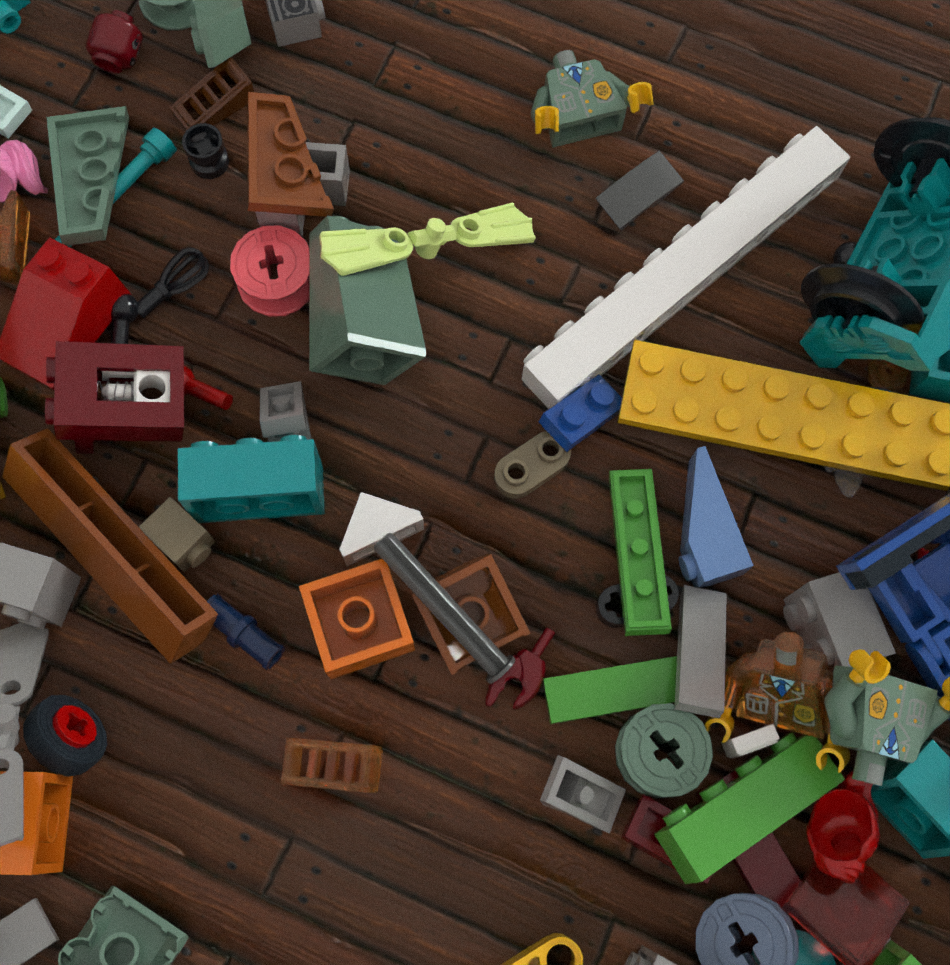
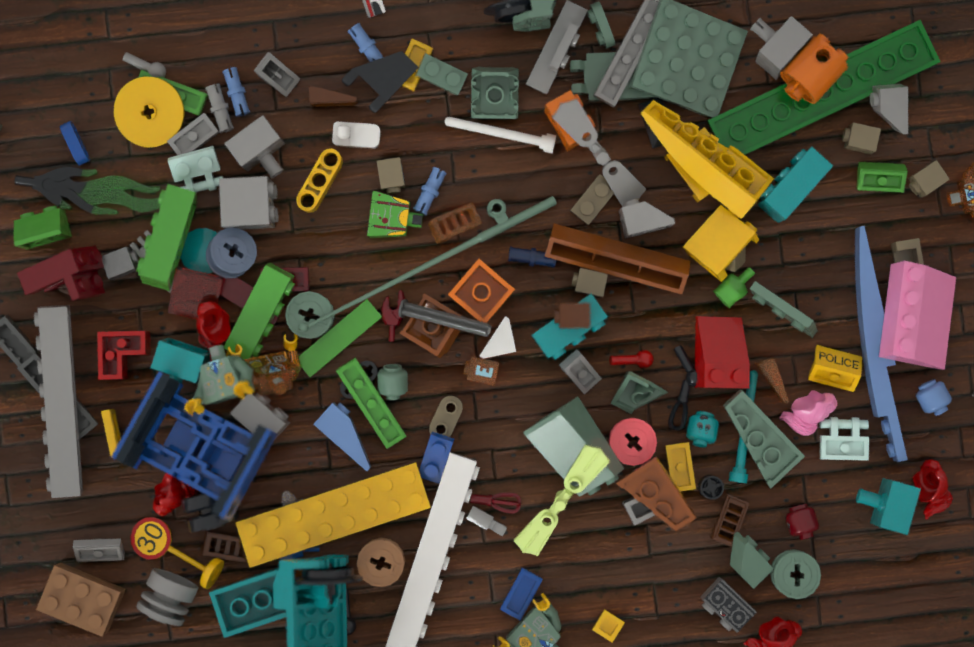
camera: 160 degrees right, 15 degrees up
black wheel [23,695,107,777] -> none
dark red brick [45,341,184,454] -> none
light grey slope [540,755,626,833] -> none
dark grey slope [596,150,684,231] -> none
light grey tile [674,585,727,718] -> none
white tile [721,724,780,759] -> none
none -> sand green piece [298,196,557,332]
none -> medium nougat piece [357,537,405,587]
none -> bright green torso [367,191,423,238]
none -> dark tan brick [377,157,405,194]
none -> sand green head [377,364,408,400]
none -> medium blue pin [413,167,447,216]
none -> white piece [444,117,557,154]
none -> clear orange brick [463,357,499,386]
none -> light grey bar [466,505,507,536]
none -> dark red piece [470,492,522,514]
none -> blue tile [500,567,543,621]
none -> reddish brown slope [554,303,590,329]
none -> dark tan plate [570,174,614,225]
none -> yellow plate [592,609,625,643]
none -> sand green slope [611,371,668,414]
none -> yellow plate [665,442,696,491]
none -> teal head [686,411,719,448]

